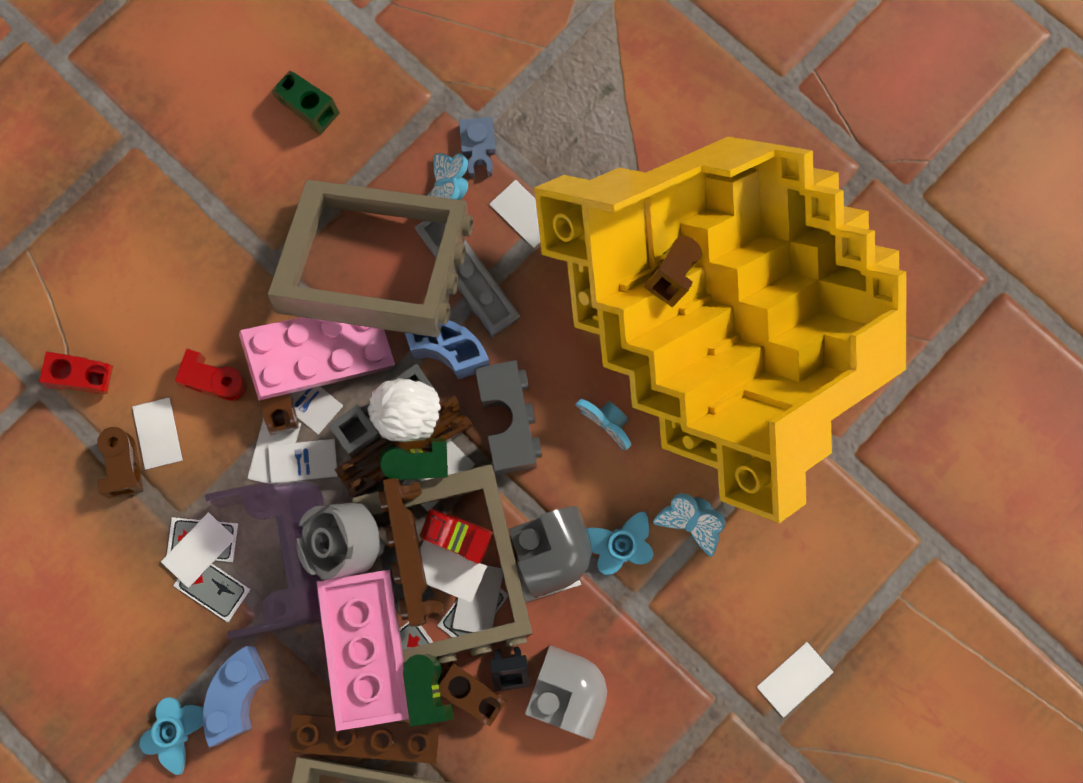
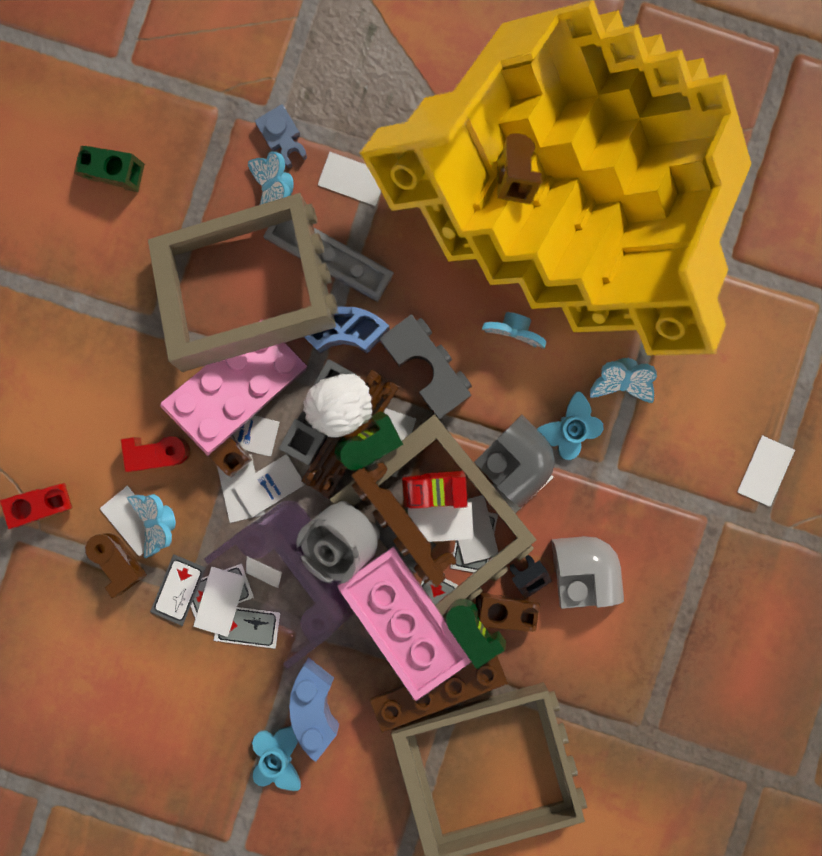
camera: 25 degrees left, 10 degrees up
none -> medium azure animal [127,494,176,558]
none -> white sticker [150,554,206,626]
none -> white sticker [246,557,281,588]

